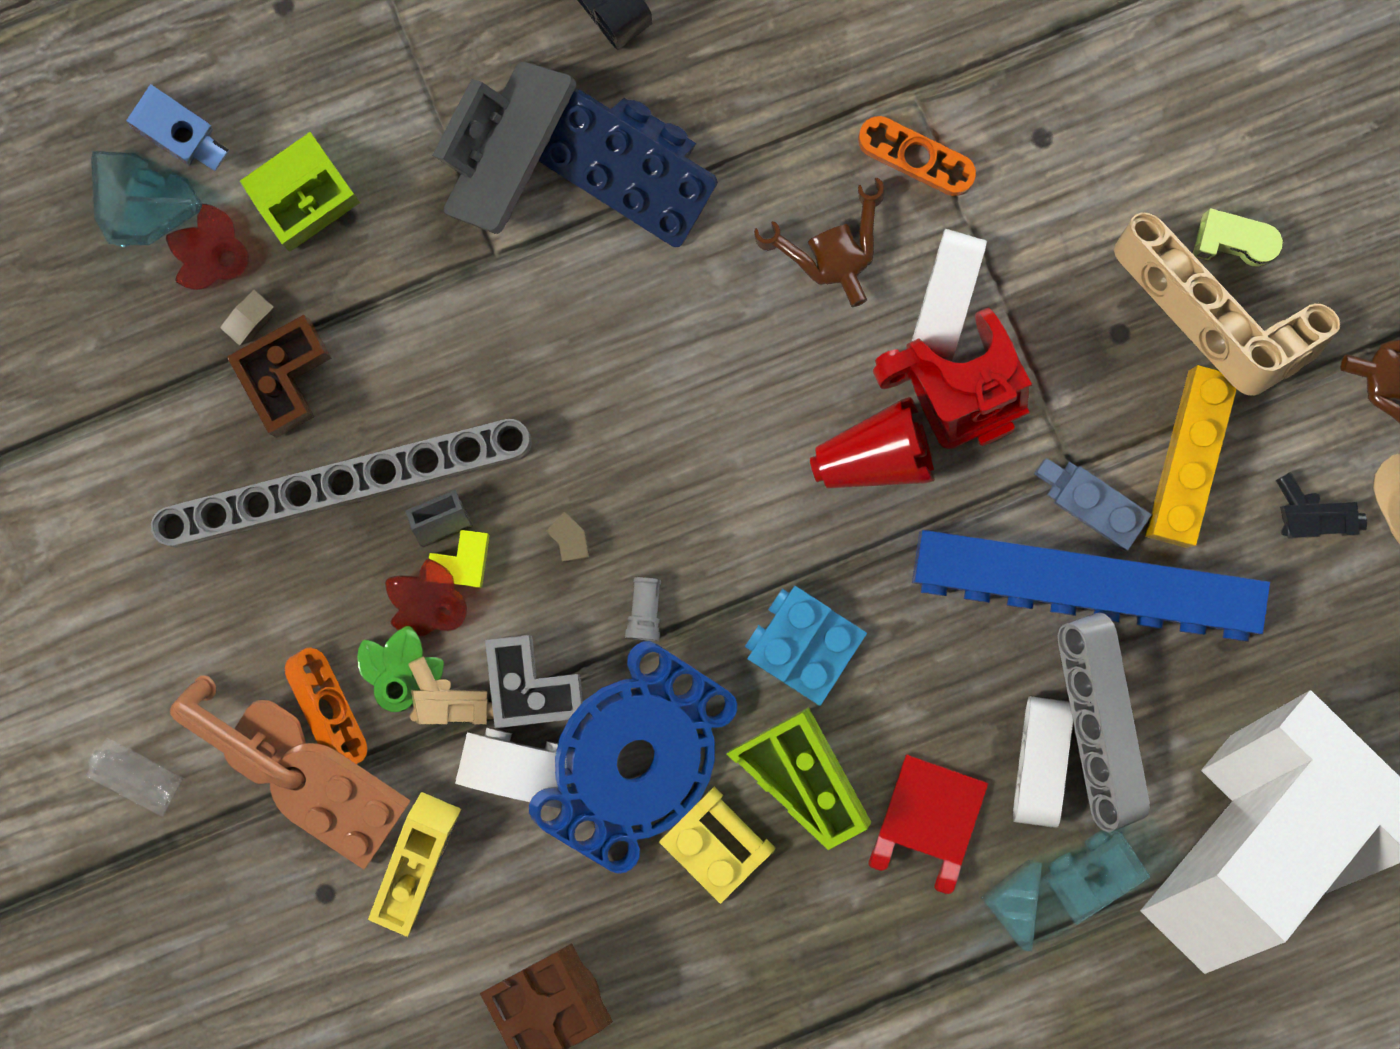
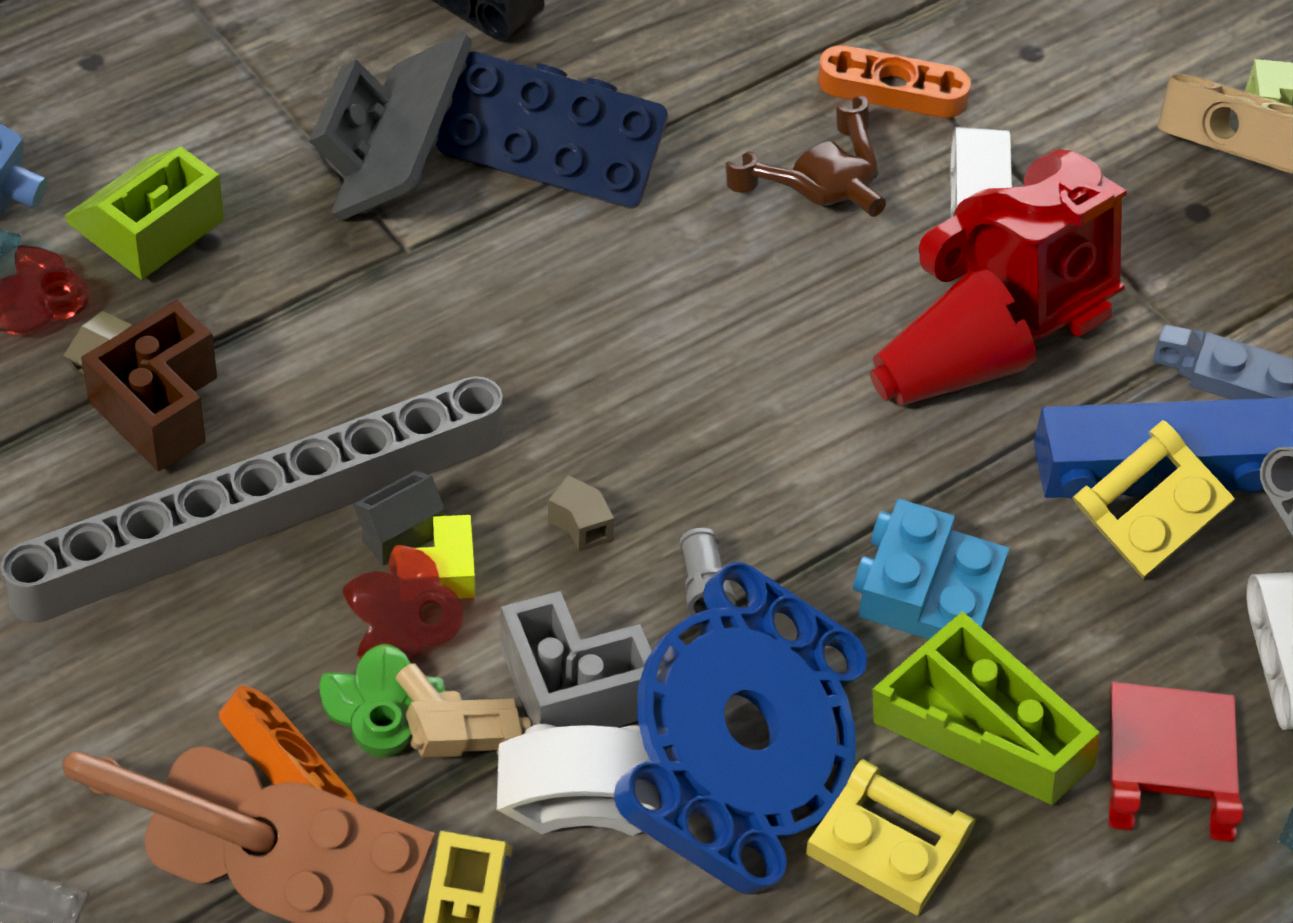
camera: 20 degrees left, 35 degrees down
none -> light yellow plate [1072,420,1235,580]

